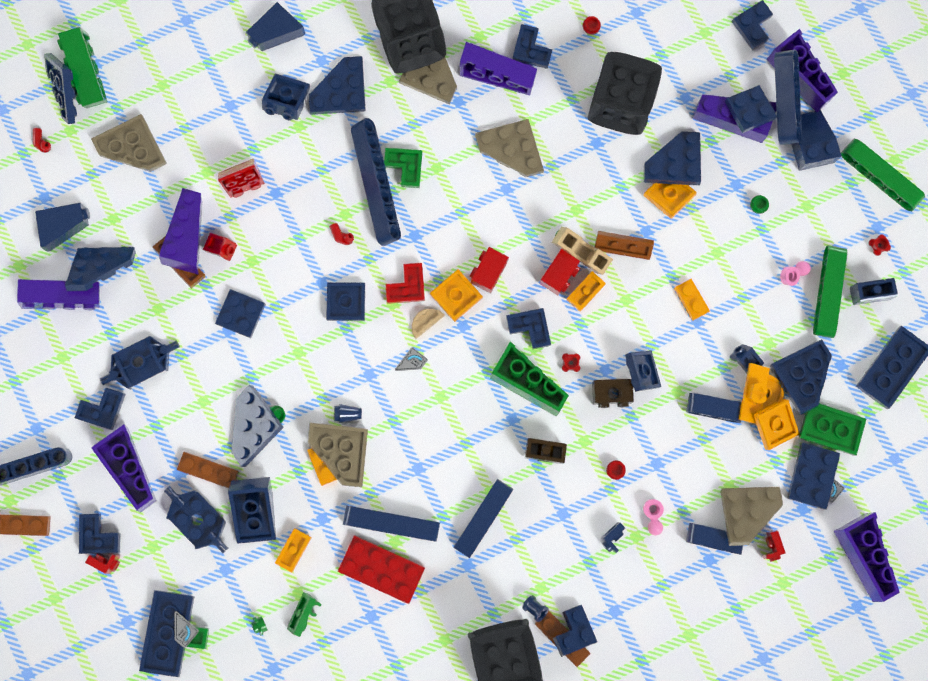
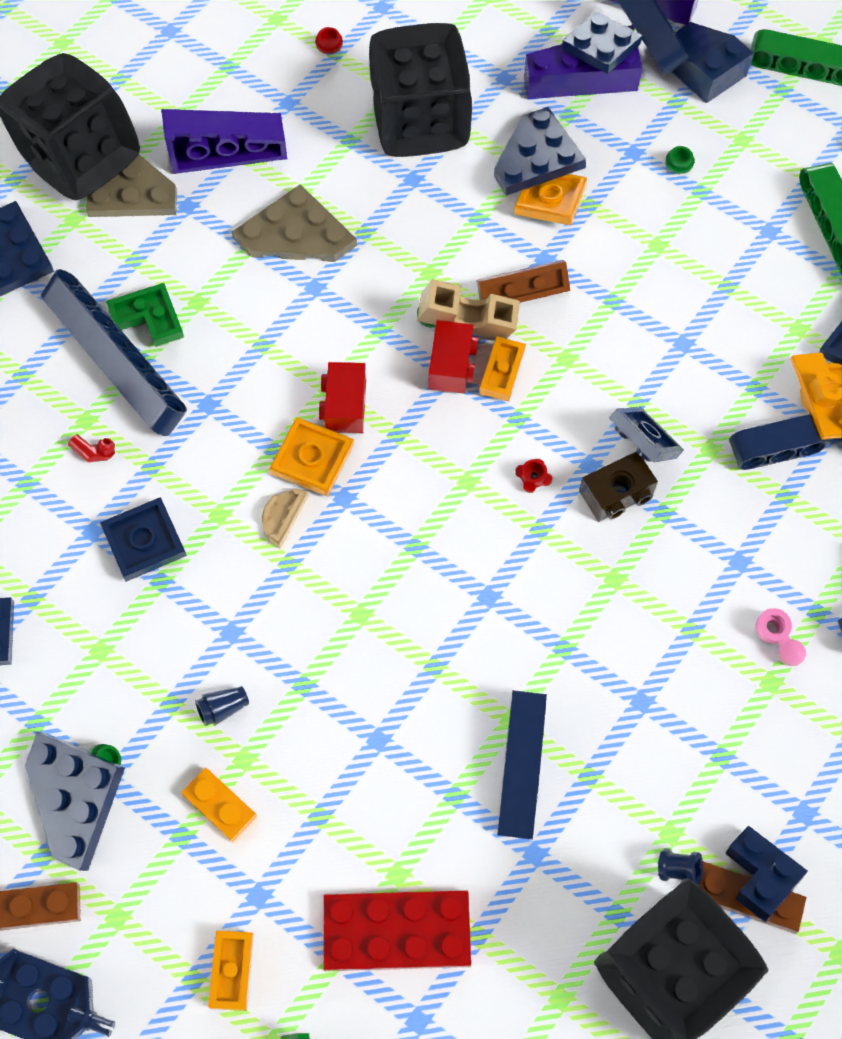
camera: 25 degrees left, 15 degrees down
dark blue slope [228,477,276,544] -> none
dark tan plate [307,423,368,488] -> none
dark blue beam [342,505,440,542] -> none
red plate [386,263,425,304] -> none
light grey sticker [395,347,428,371] -> none
green wedge [490,341,569,417] -> none
dark blue plate [506,308,551,350] -> none
dark blue plate [512,24,553,69] -> none
dark brown brick [524,438,567,464] -> none
dark blue bracket [601,522,626,553] -> none
red plate [606,460,626,480] -> none
light orange plate [674,278,710,321] -> none
dark blue bracket [729,344,764,374] -> none
bright pink plate [780,261,811,286] -> none

